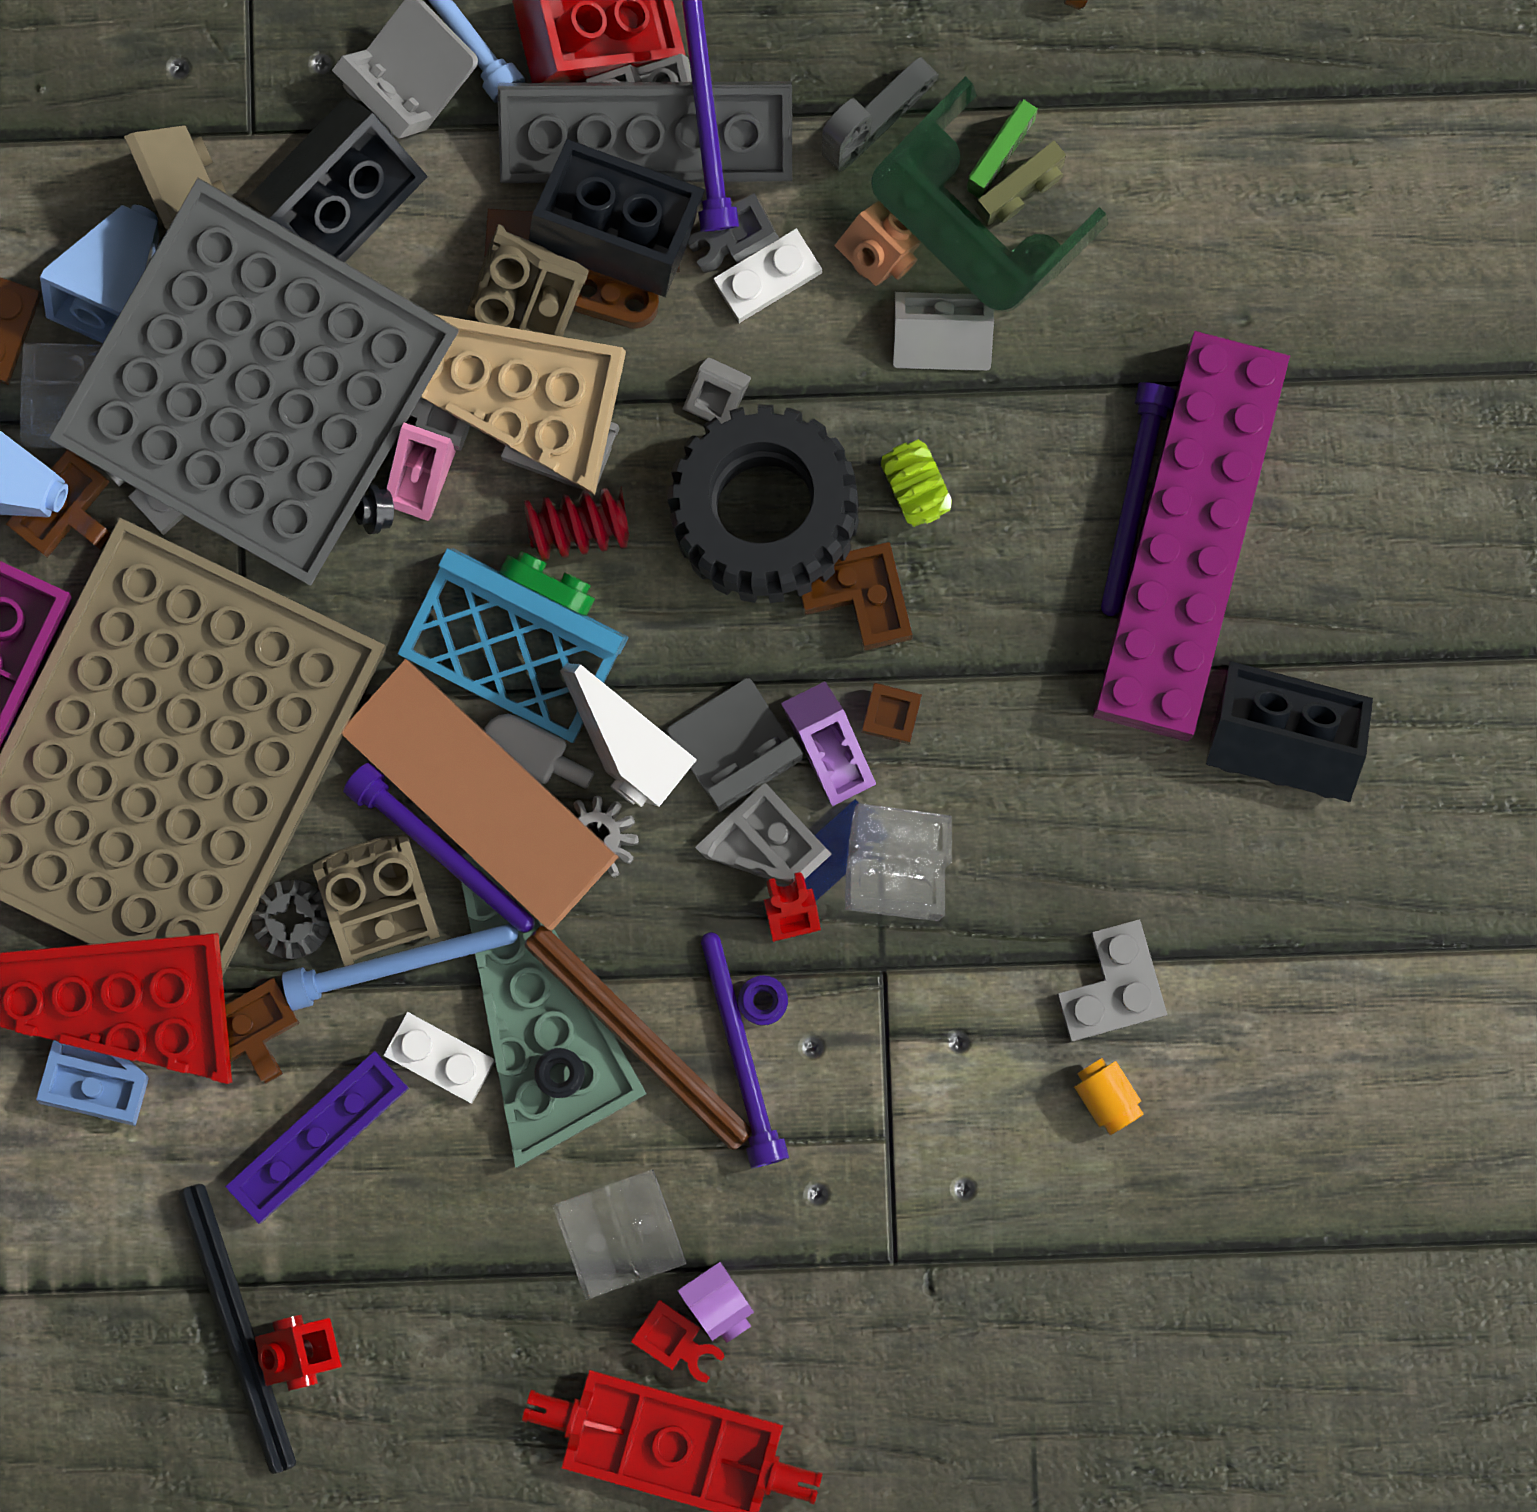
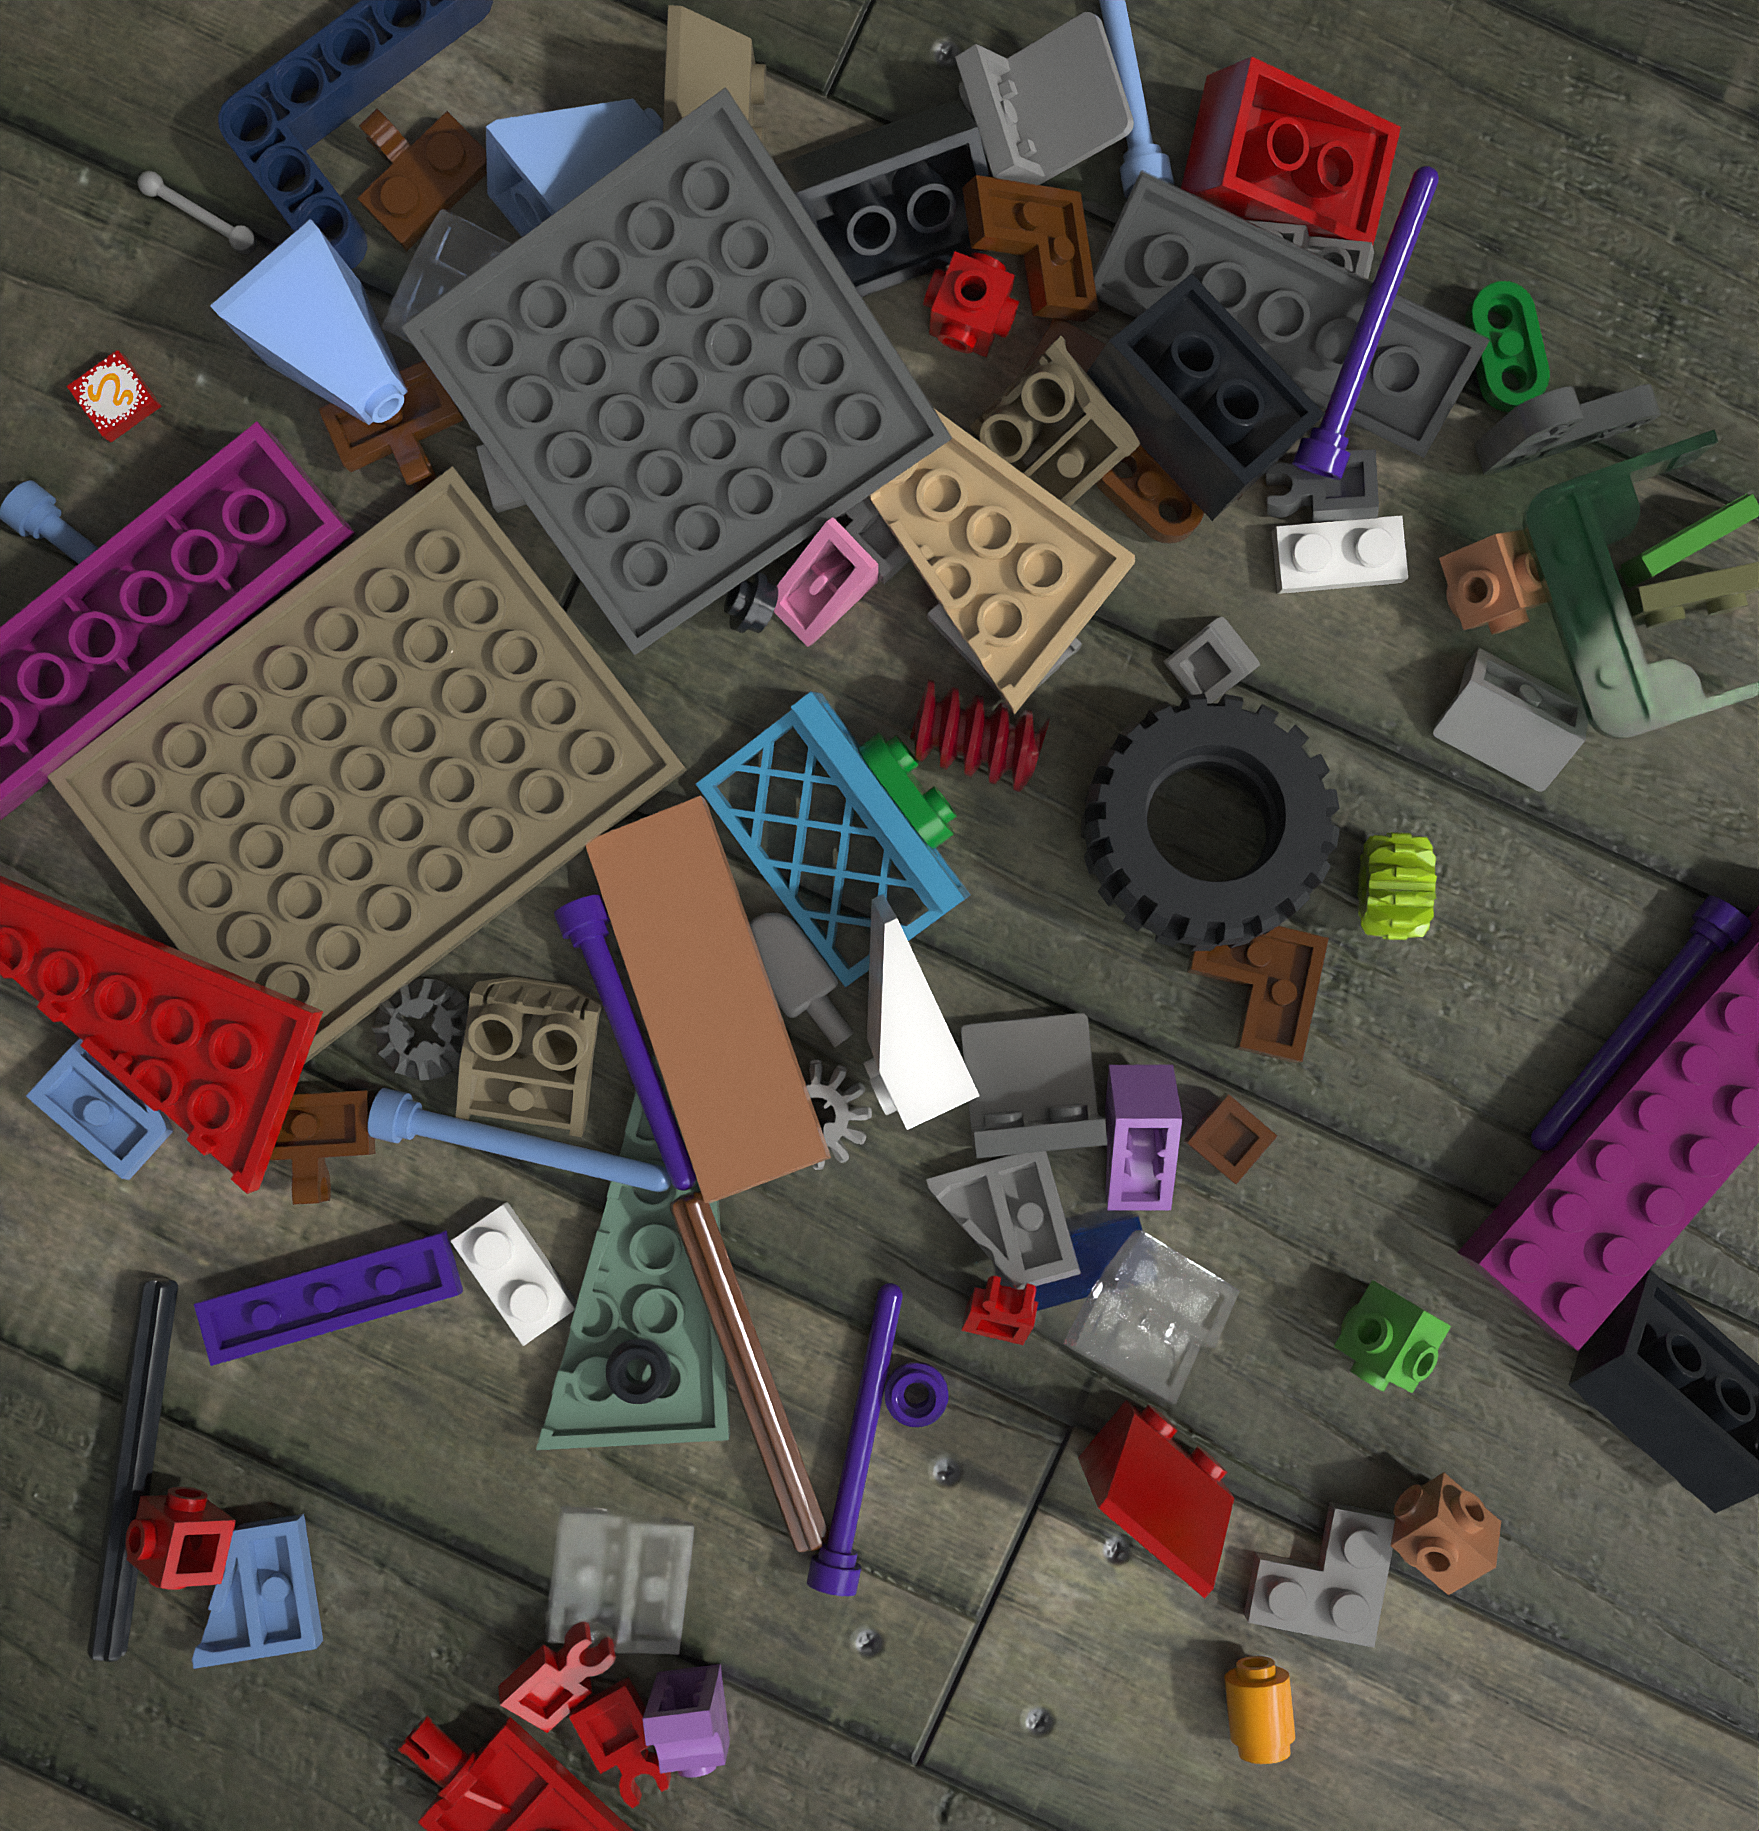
camera: 30 degrees right, 5 degrees up
none -> medium blue wing [192,1514,323,1669]
none -> red plate [498,1621,616,1733]
none -> red brick [923,251,1020,358]
none -> reddish brown plate [962,175,1099,322]
none -> red slope [1078,1400,1234,1599]
none -> bright green brick [1334,1280,1451,1393]
none -> nougat brick [1390,1472,1501,1595]
none -> green plate [1465,281,1550,412]

